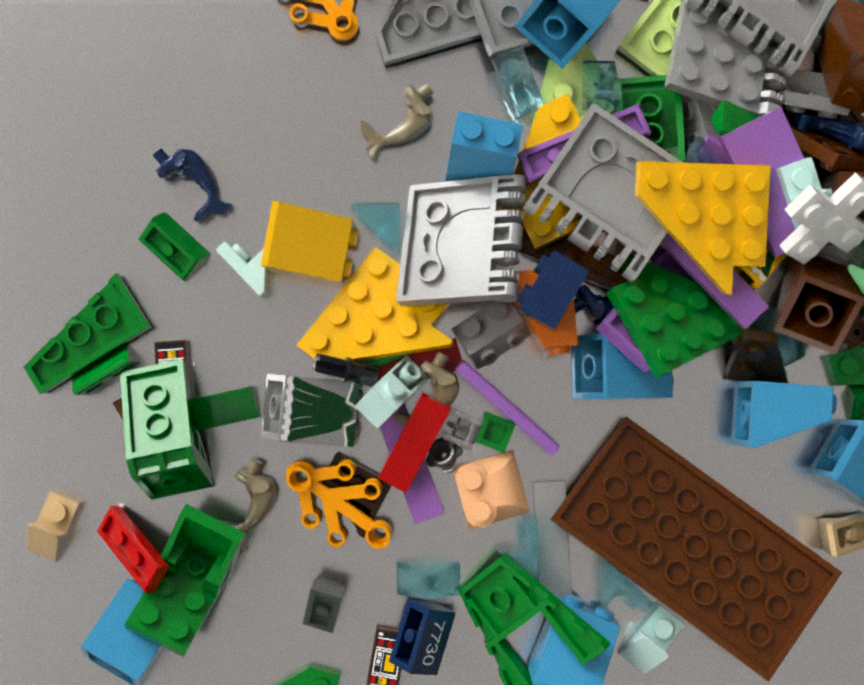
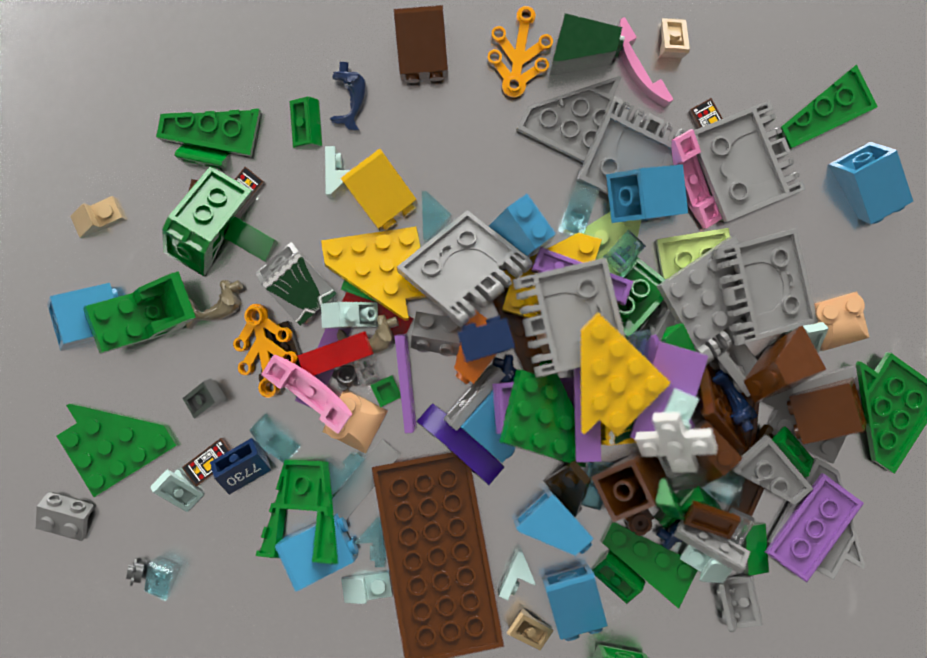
camera: 45 degrees right, 0 degrees up
red tile [97,506,169,593] -> none
black axle [313,354,379,387] -> none
dark tan animal [359,83,434,161] -> none
none -> bright pink slope [261,355,352,434]
none -> reddish brown slope [394,5,448,83]
none -> dark purple slope [416,403,505,486]
none -> light grey tile [444,365,505,431]
none -> light aqua slope [498,547,536,600]

